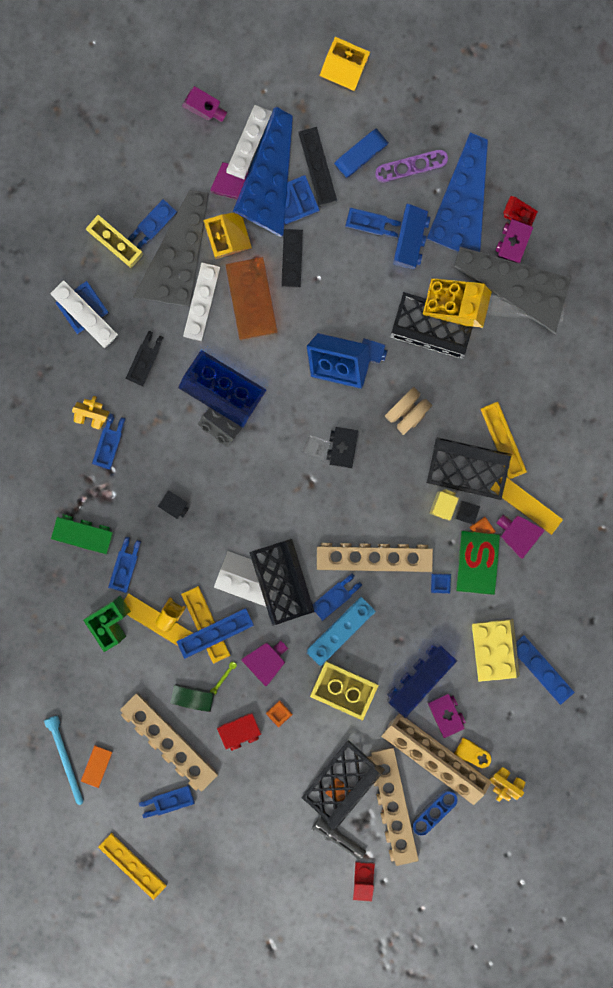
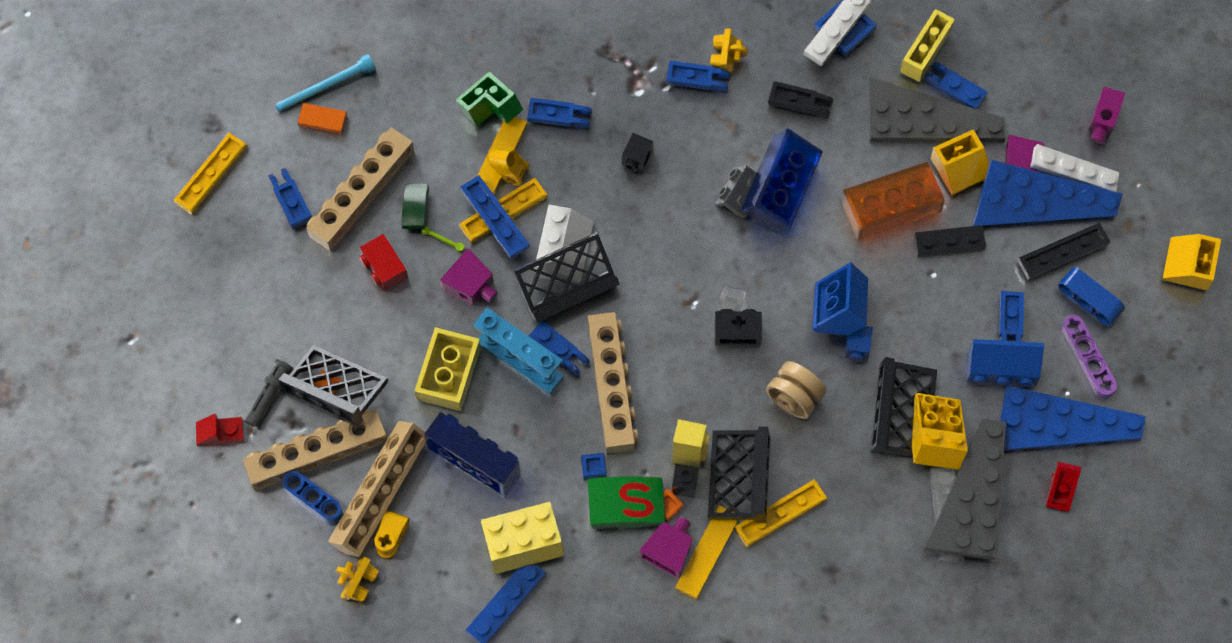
camera: 80 degrees right, 20 degrees down
green brick [51,514,114,555] -> none
white plate [183,263,220,342] -> none
orange tile [266,700,293,728] -> none
blue wing [284,175,320,225] -> none
magenta brick [427,692,466,738] -> none
magenta brick [495,219,533,263] -> none

